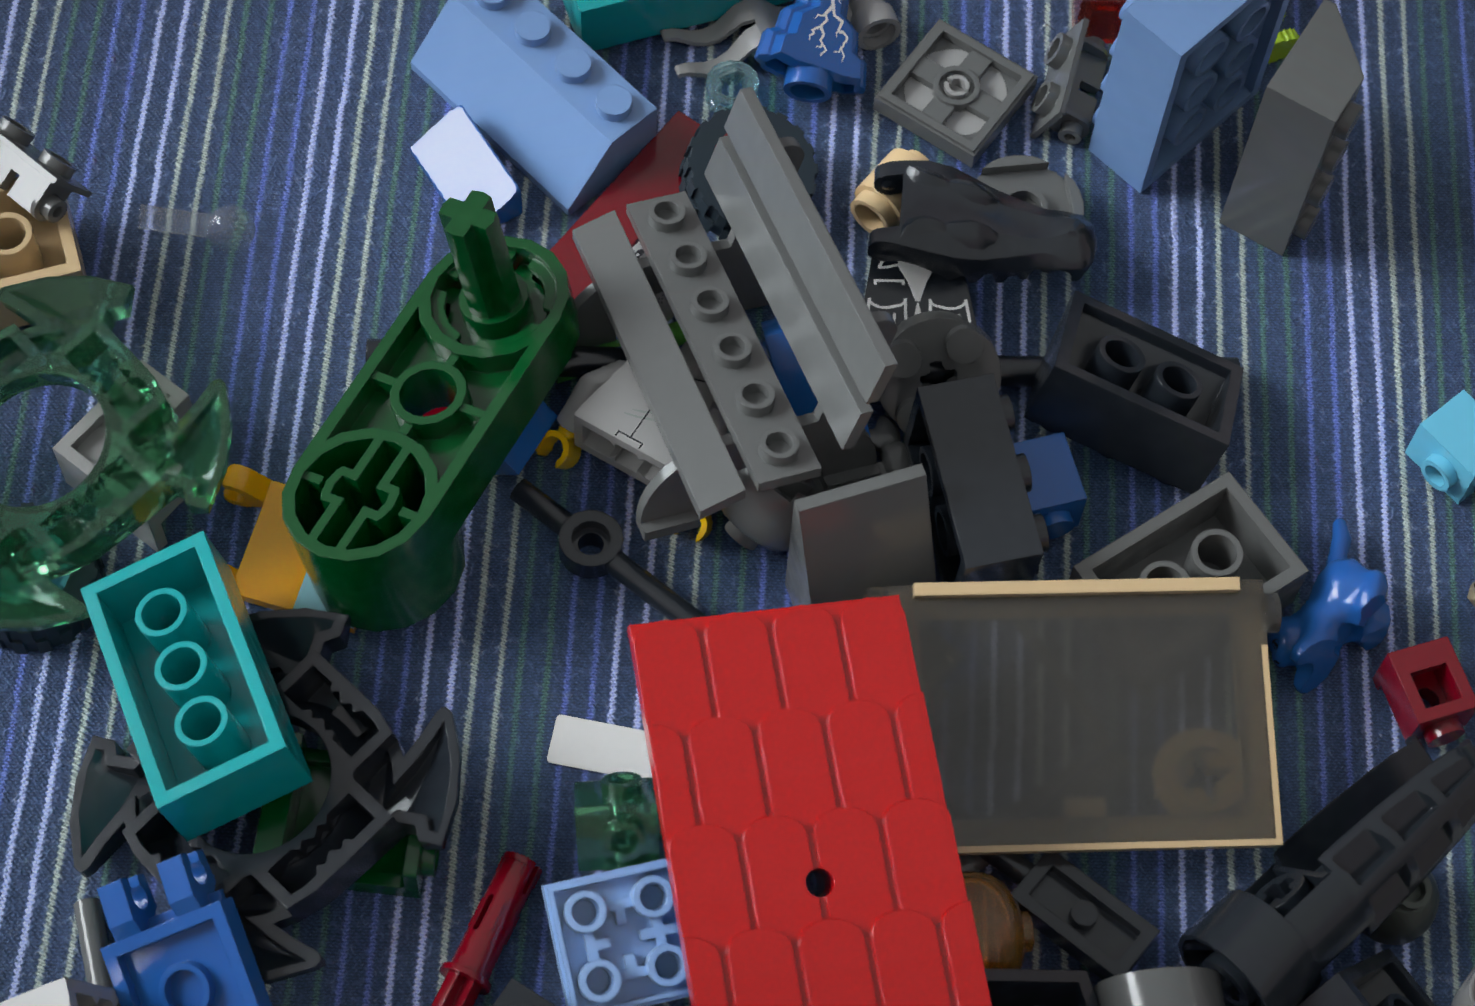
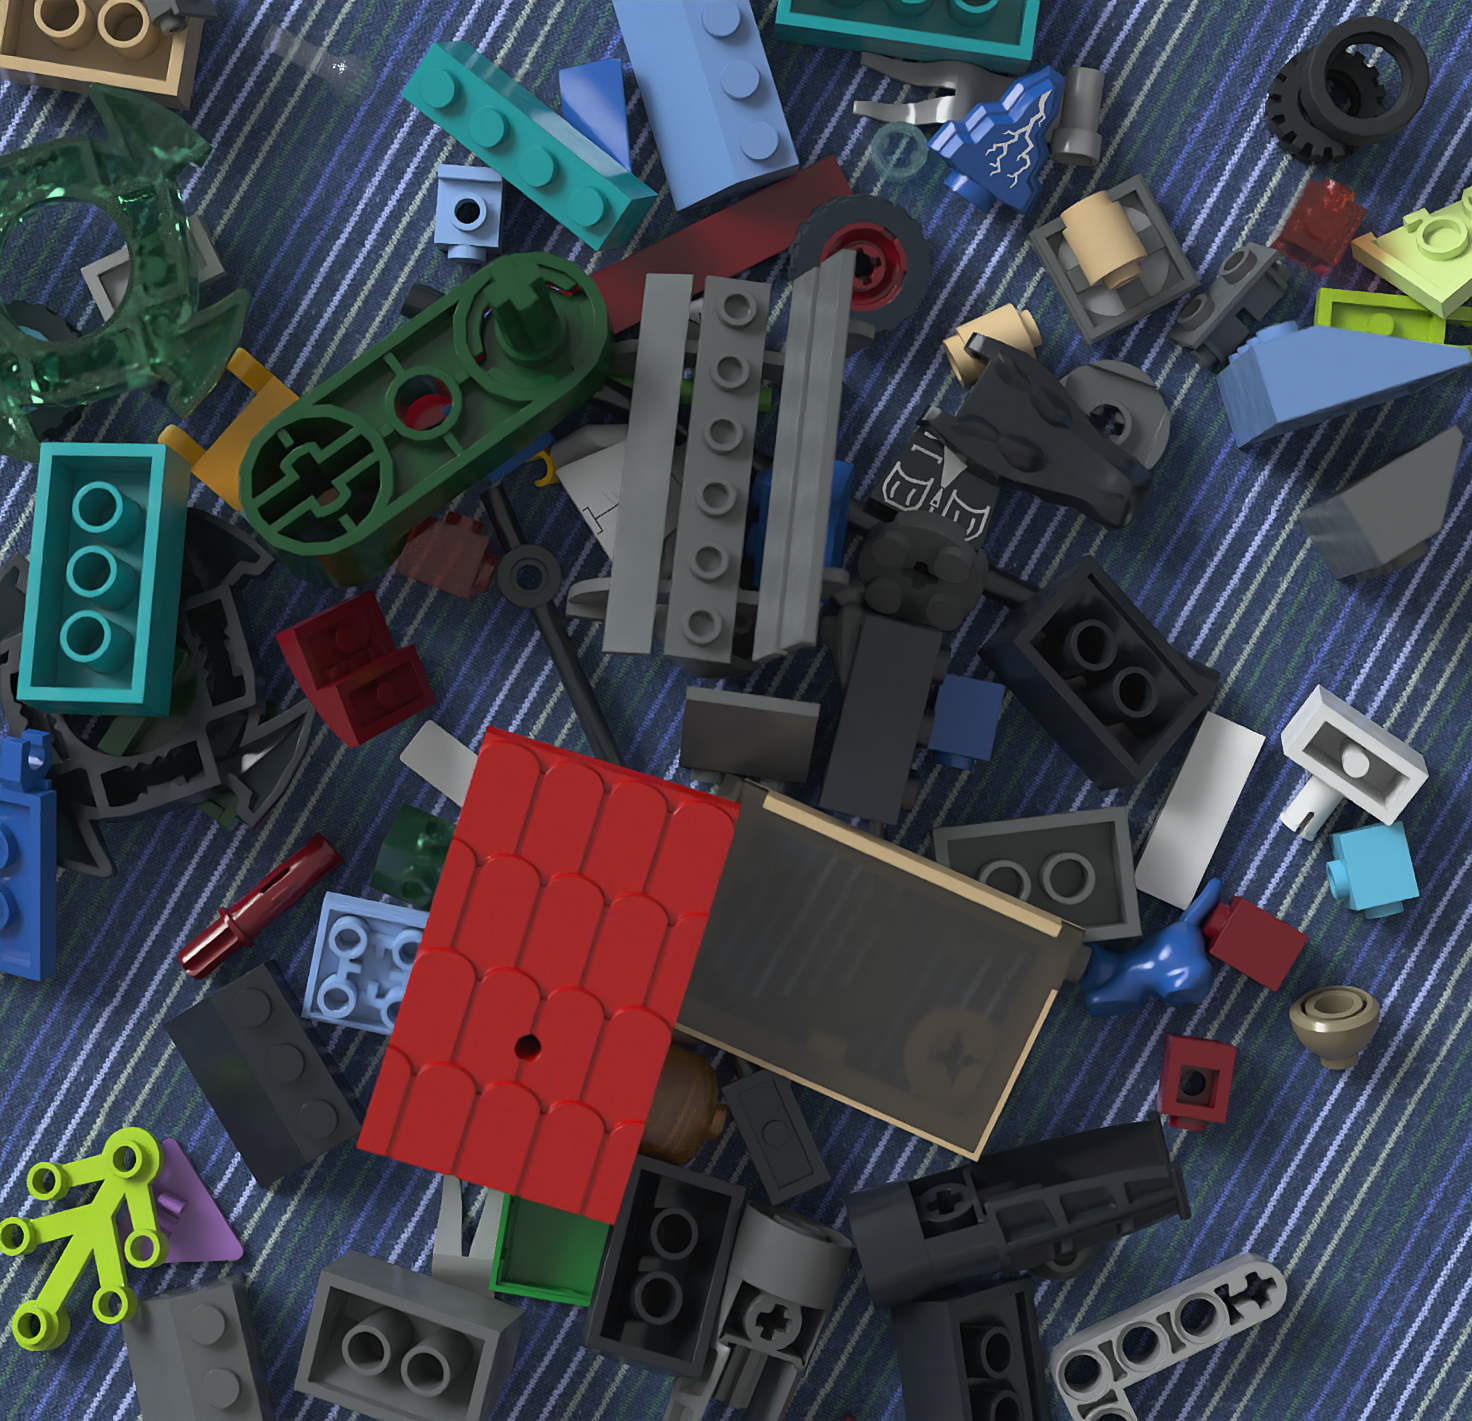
camera: 30 degrees right, 25 degrees up
none -> dark red slope [275,590,436,748]
none -> clear red brick [394,511,499,602]
none -> teal brick [401,41,659,252]
none -> light blue brick [434,164,507,264]
none -> tan brick [1060,190,1148,292]
none -> white tile [1134,711,1266,911]
none -> dark red brick [1201,895,1309,992]
none -> white brick [1279,684,1429,841]

